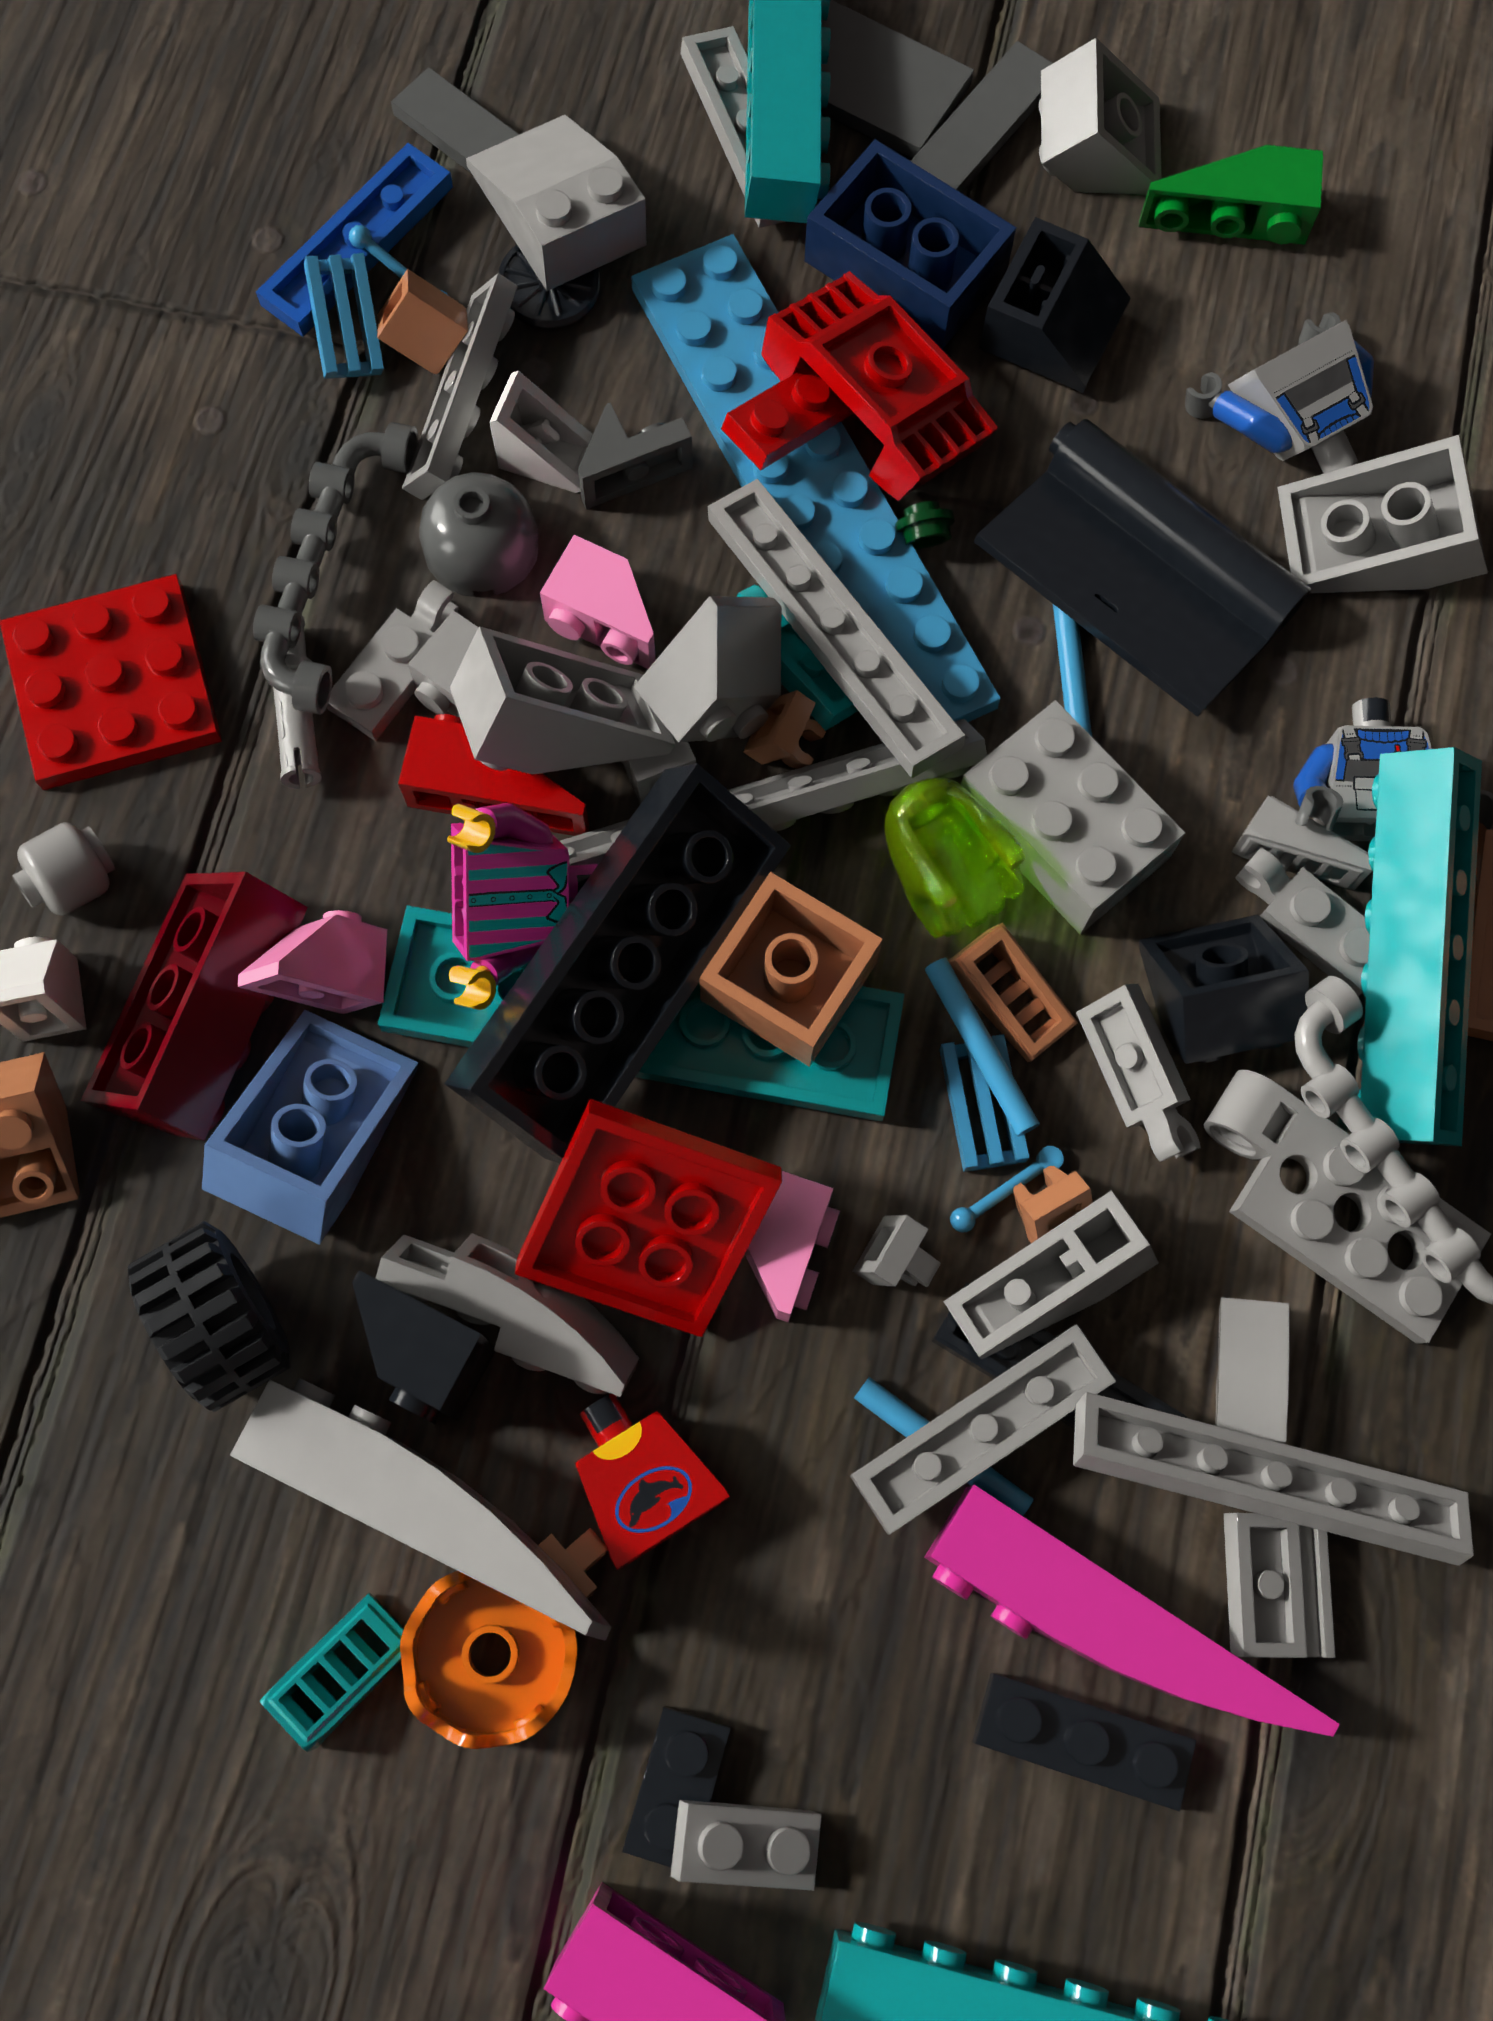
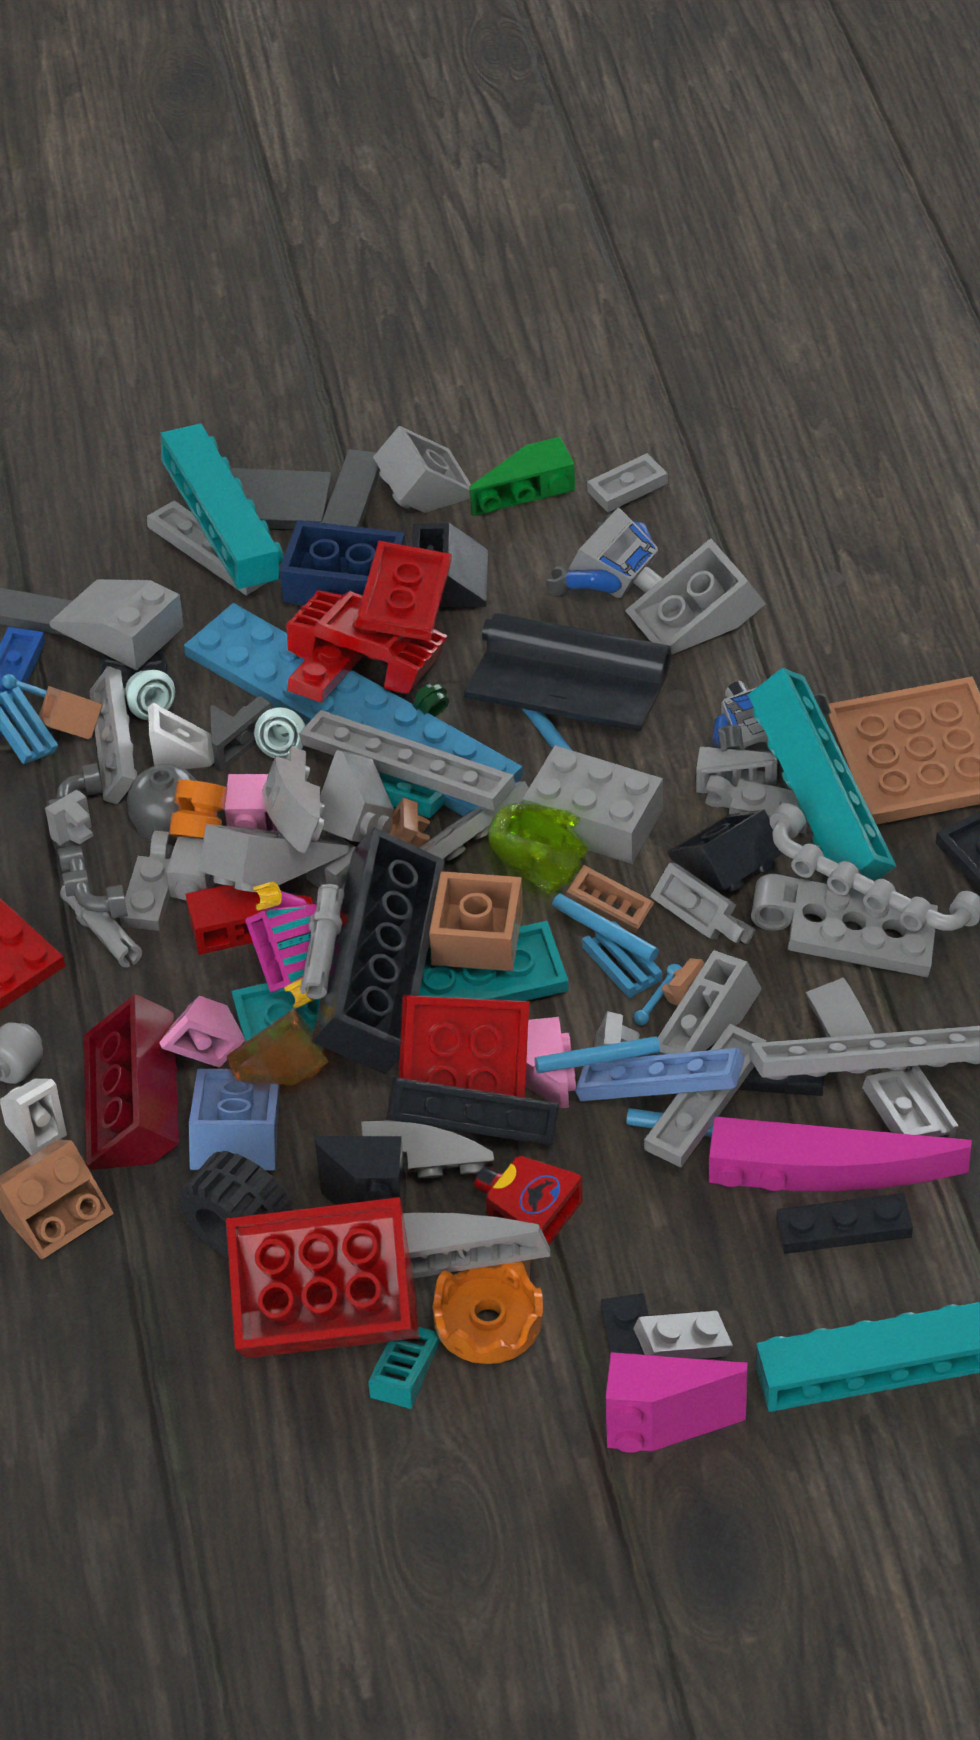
camera: 20 degrees left, 25 degrees down
none -> light grey tile [45,790,93,845]
none -> light aqua cone [125,670,175,720]
none -> orange wheel [169,780,227,839]
none -> red slope [226,1197,419,1358]
none -> clear orange slope [227,1009,329,1085]
none -> light aqua cone [254,707,305,759]
none -> light grey slope [262,746,325,853]
none -> light grey pin [300,884,344,999]
none -> red tile [356,541,452,641]
none -> black tile [386,1077,559,1145]
none -> dark azure bar [534,1036,660,1074]
none -> medium blue tile [575,1048,744,1101]
none -> light grey plate [587,453,668,512]

